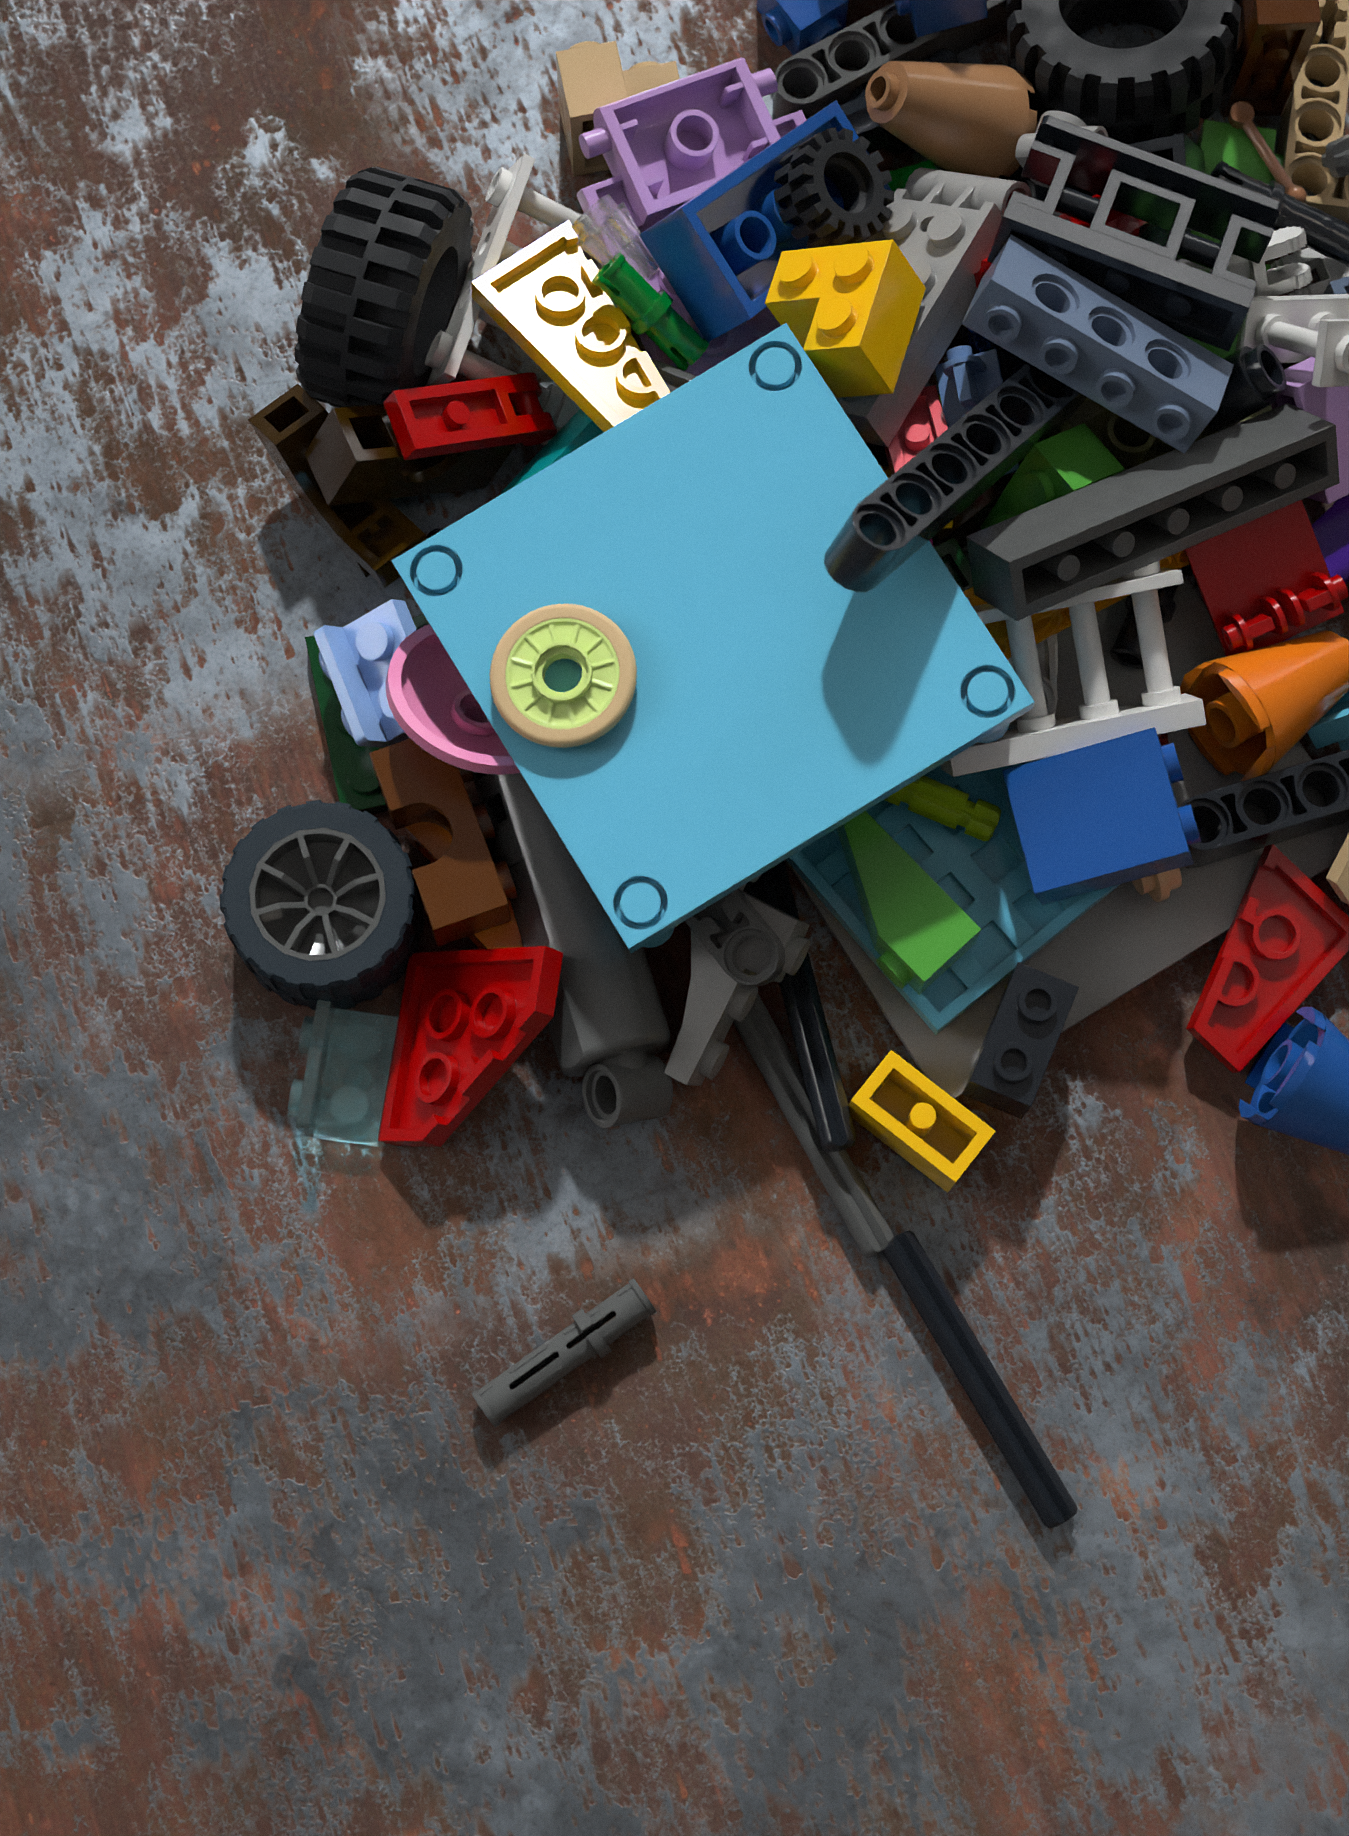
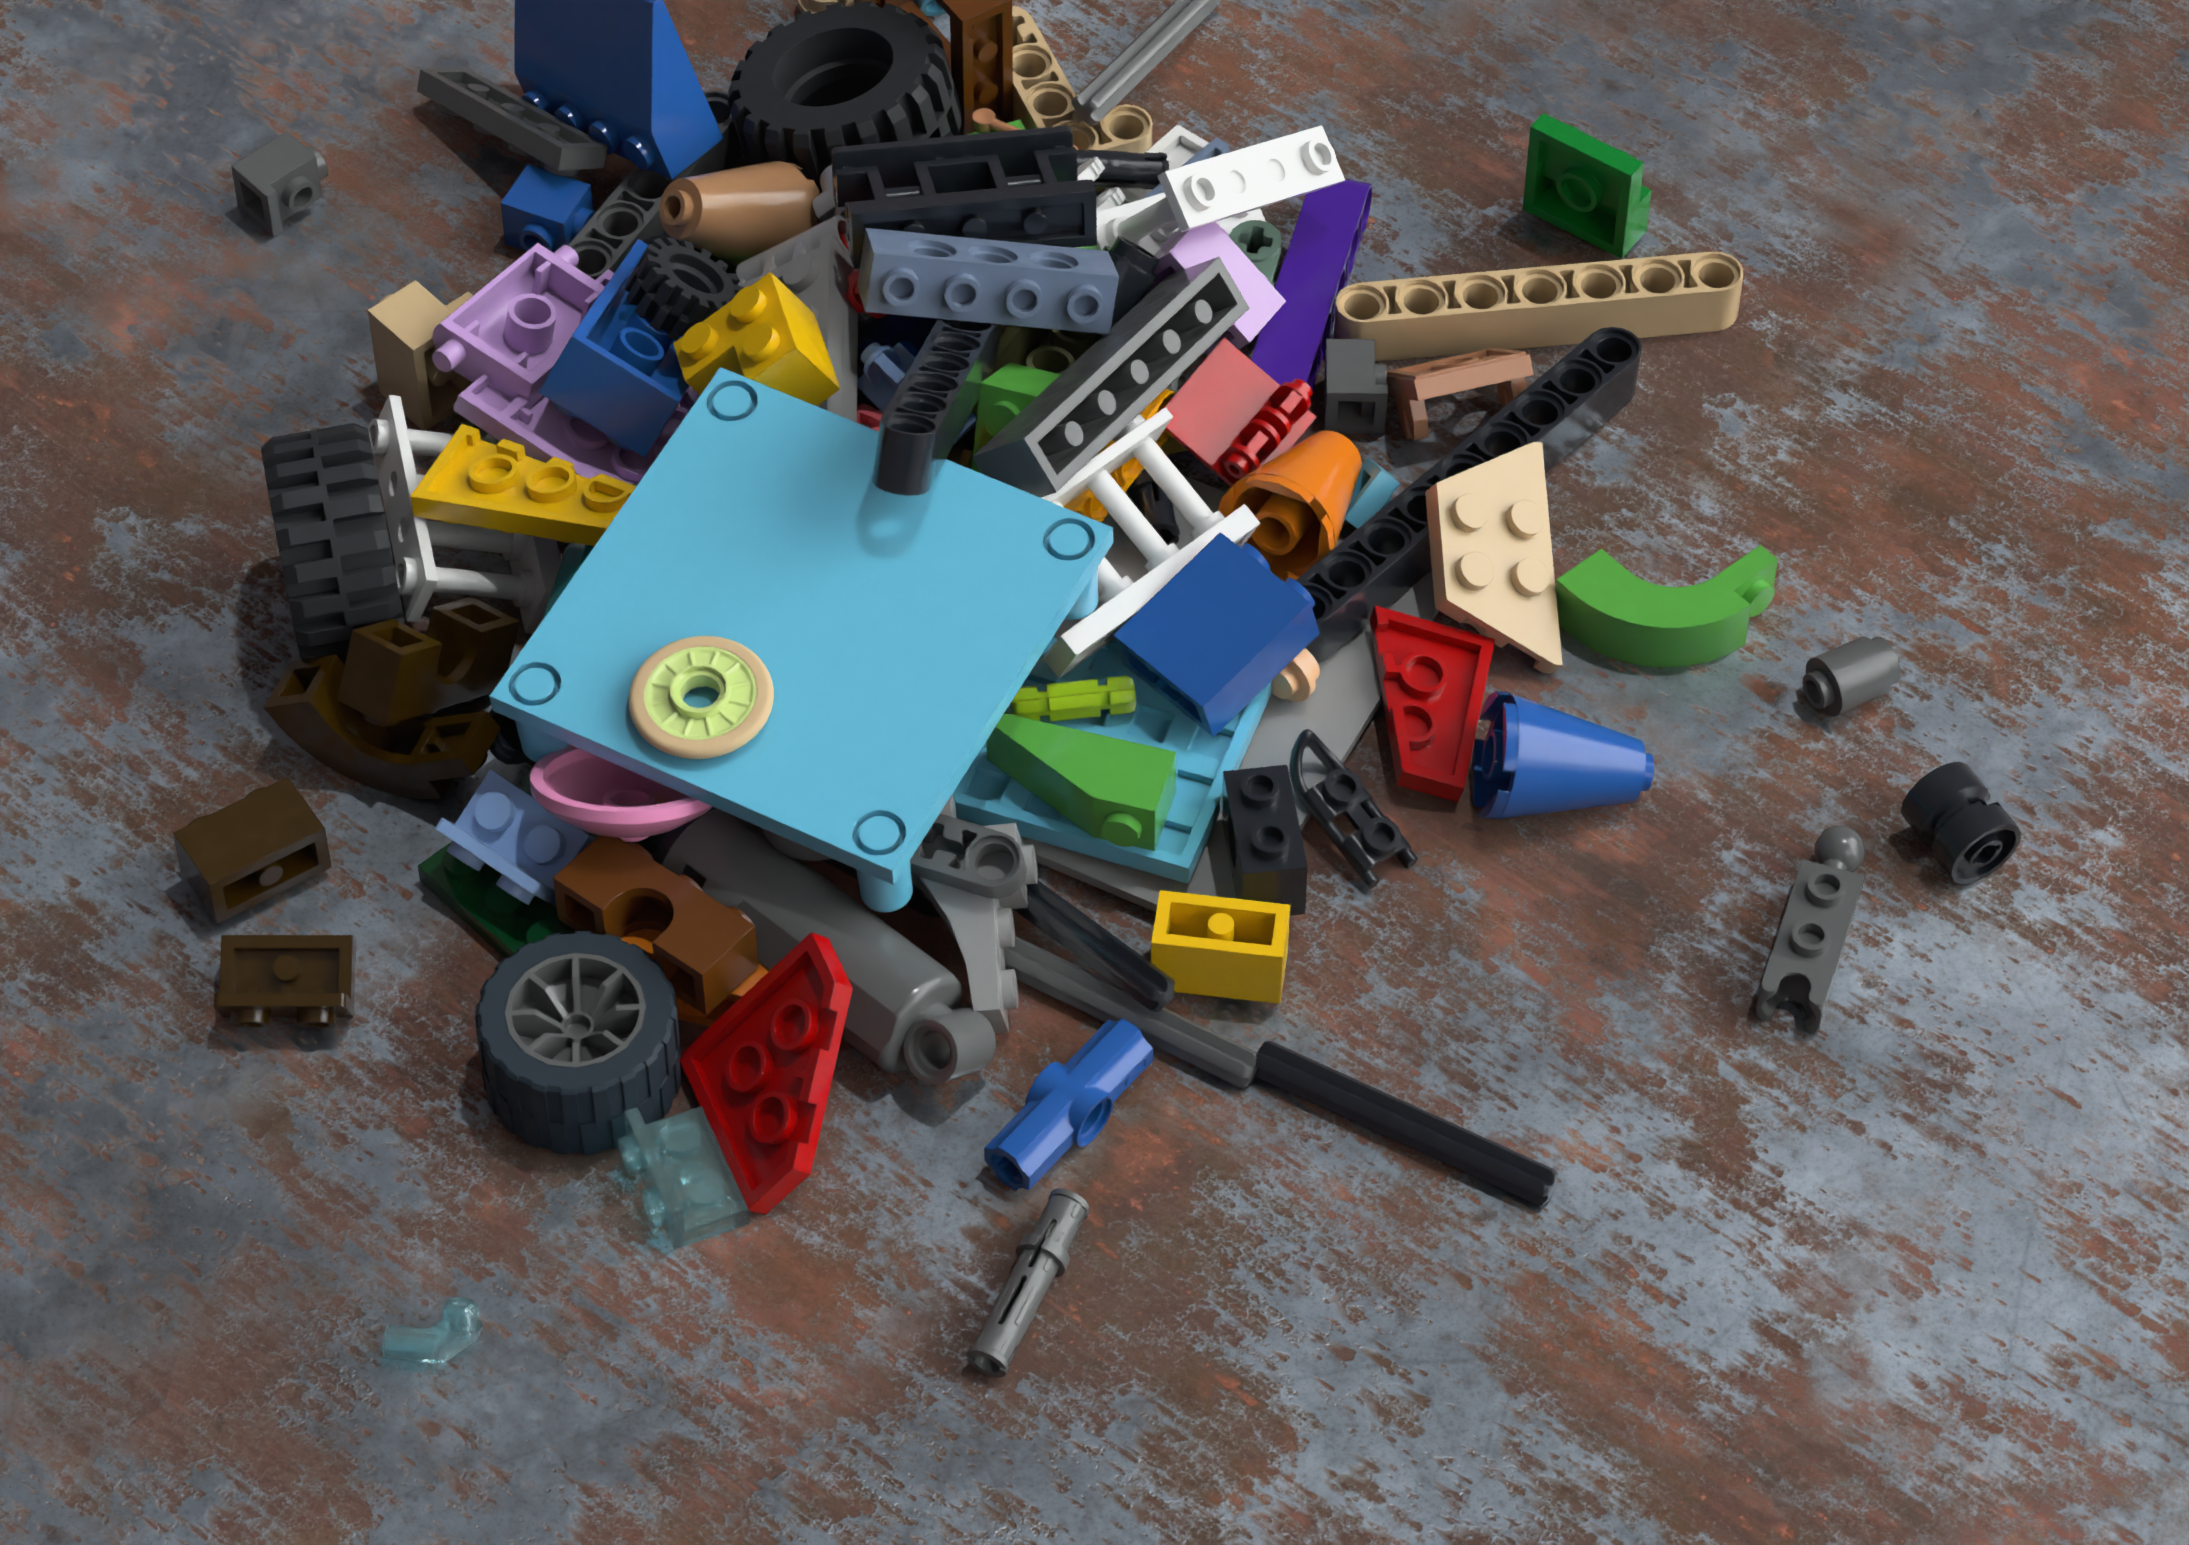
camera: 30 degrees left, 25 degrees down
red plate [383,372,557,460] -> none
clear cone [571,194,660,281] -> none
green pin [592,252,709,371] -> none
none -> dark brown brick [173,777,332,924]
none -> dark brown bracket [213,935,356,1028]
none -> clear light blue arm [382,1297,483,1364]
none -> blue piece [984,1018,1153,1191]
none -> black piece [1289,729,1418,889]

